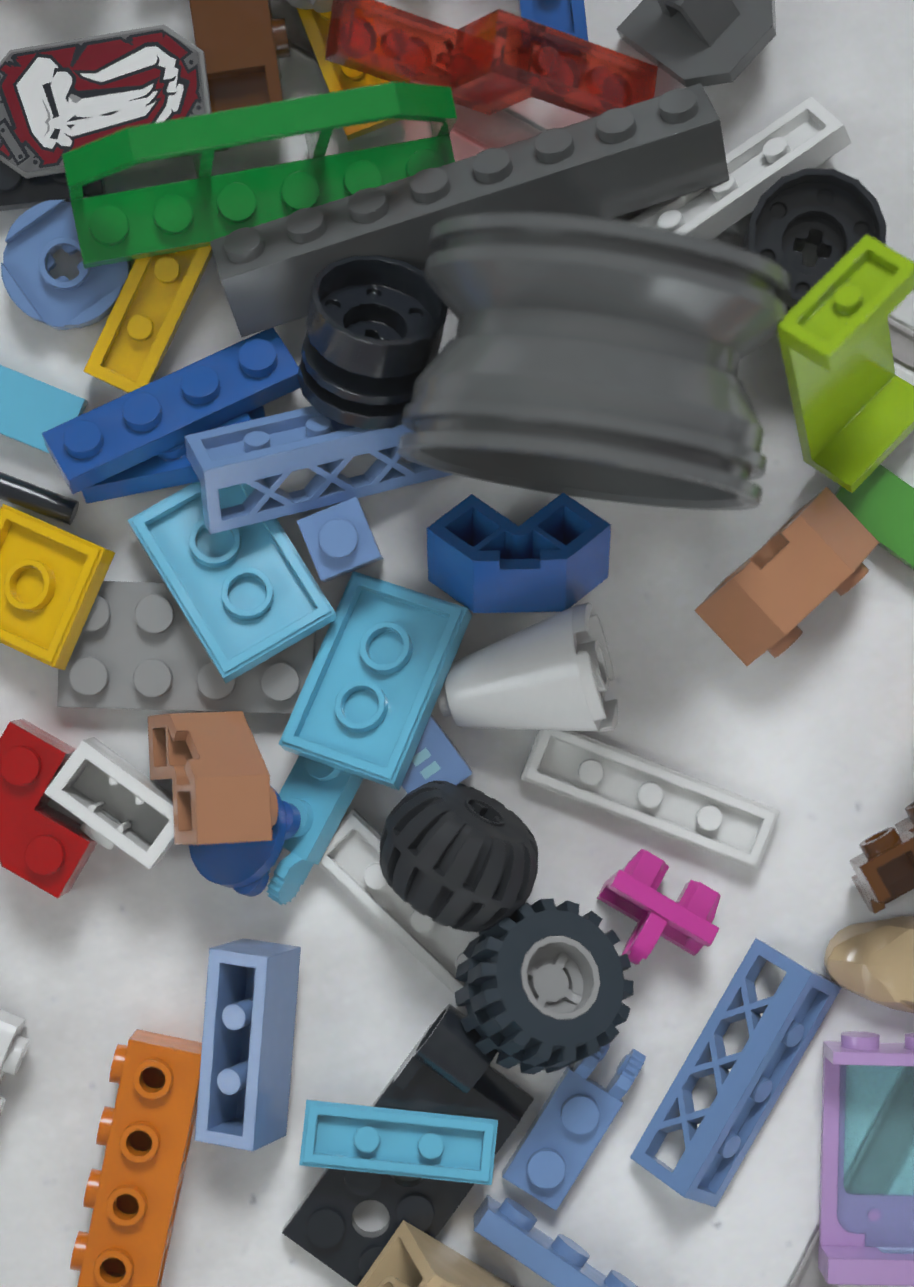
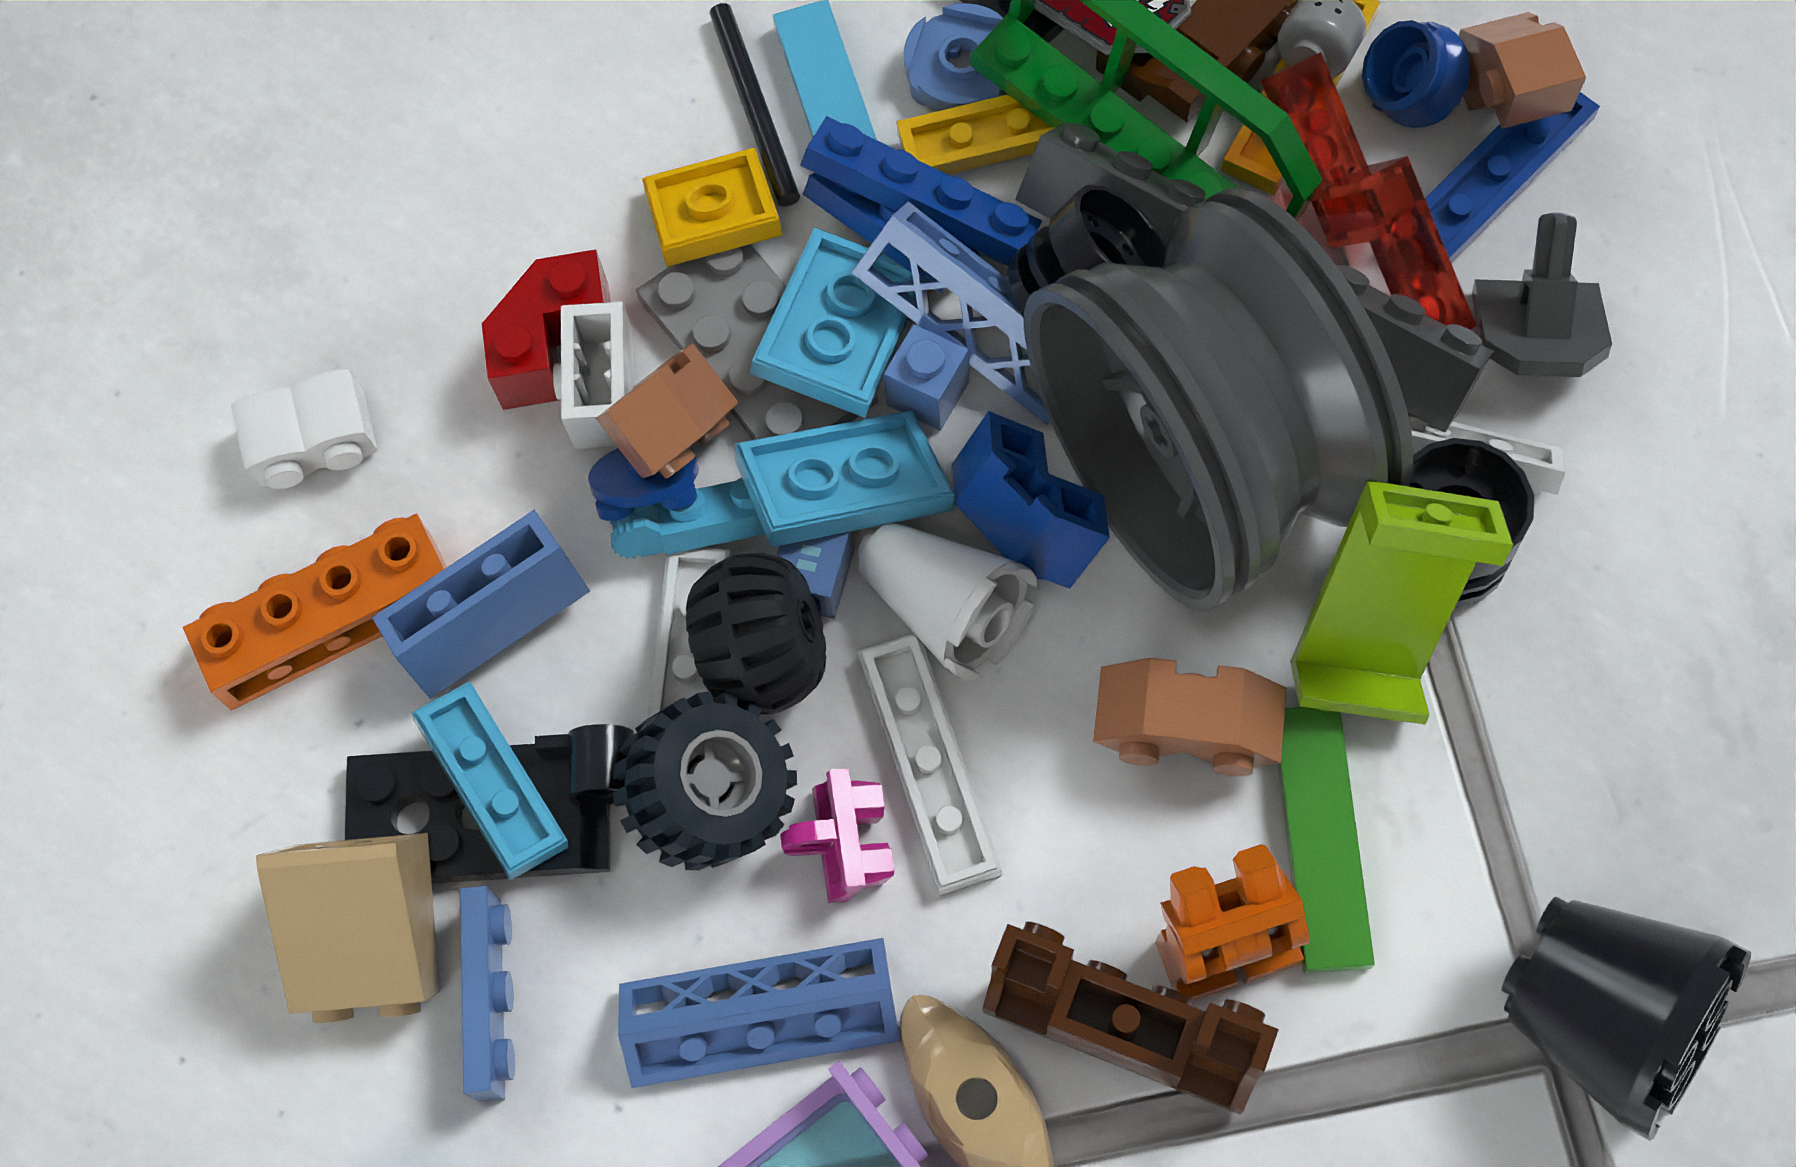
camera: 55 degrees right, 20 degrees down
medium blue hinge [502,1043,646,1211] -> none

